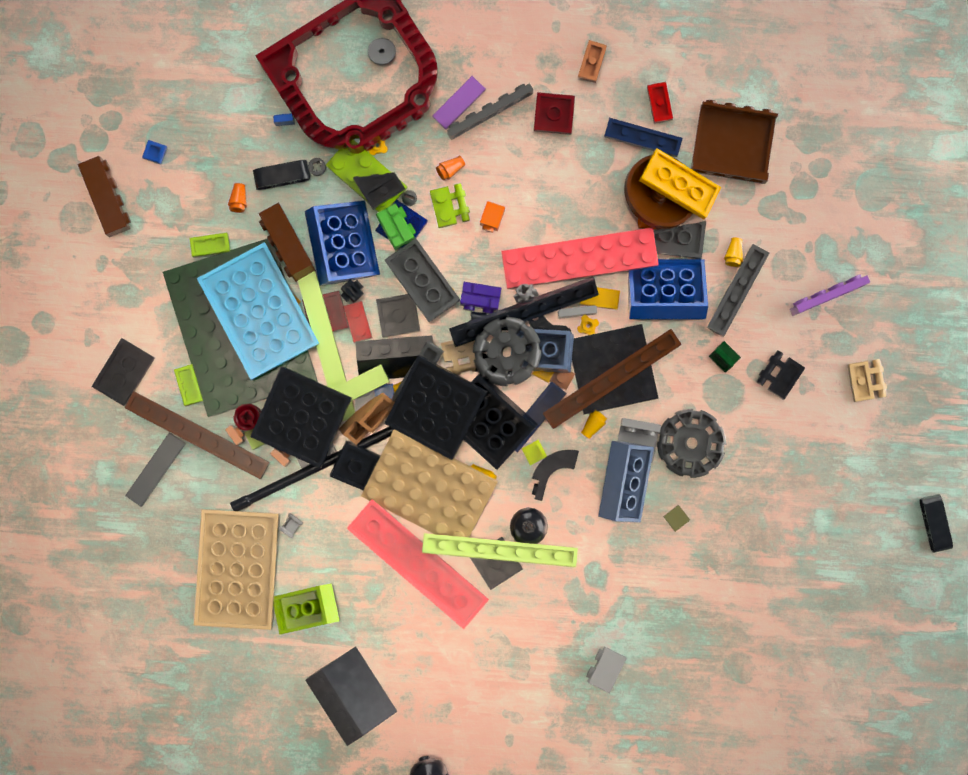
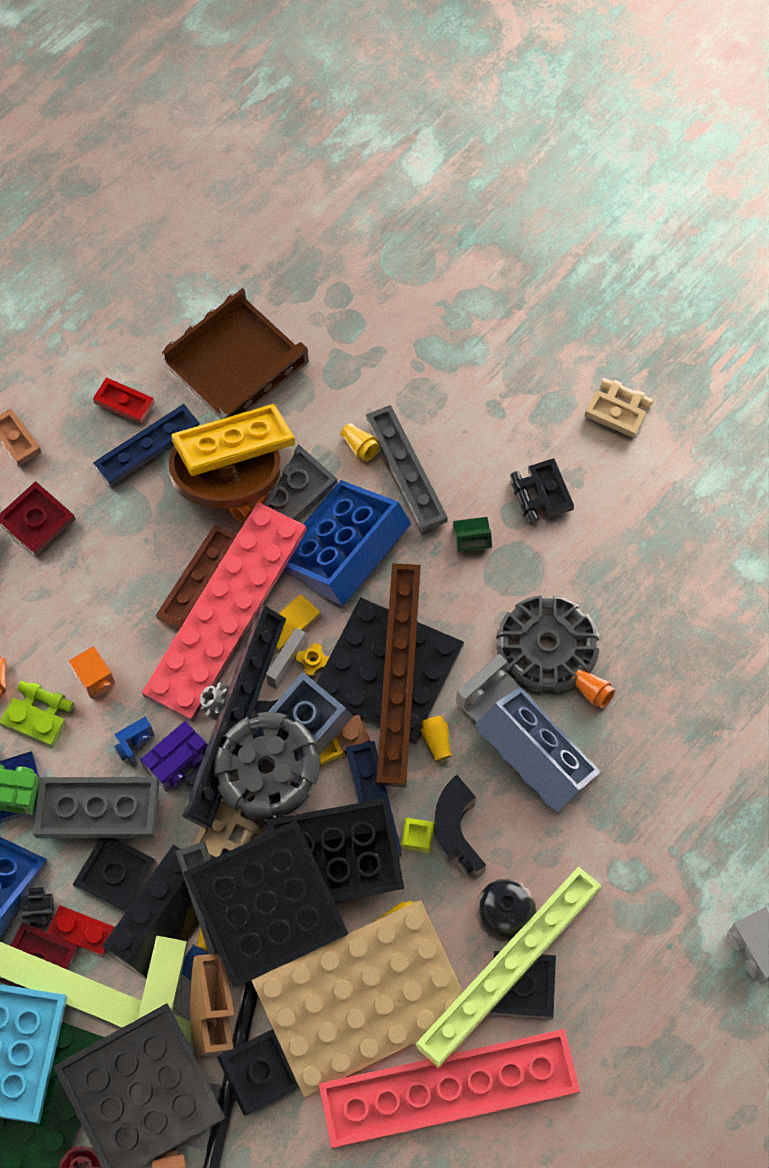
camera: 50 degrees left, 20 degrees down
olive tile [663,505,690,532] -> none
medium lavender plate [789,275,870,316] -> none
none -> blue bracket [114,716,154,766]
none -> copper plate [156,524,237,630]
none -> orange cone [572,669,615,709]

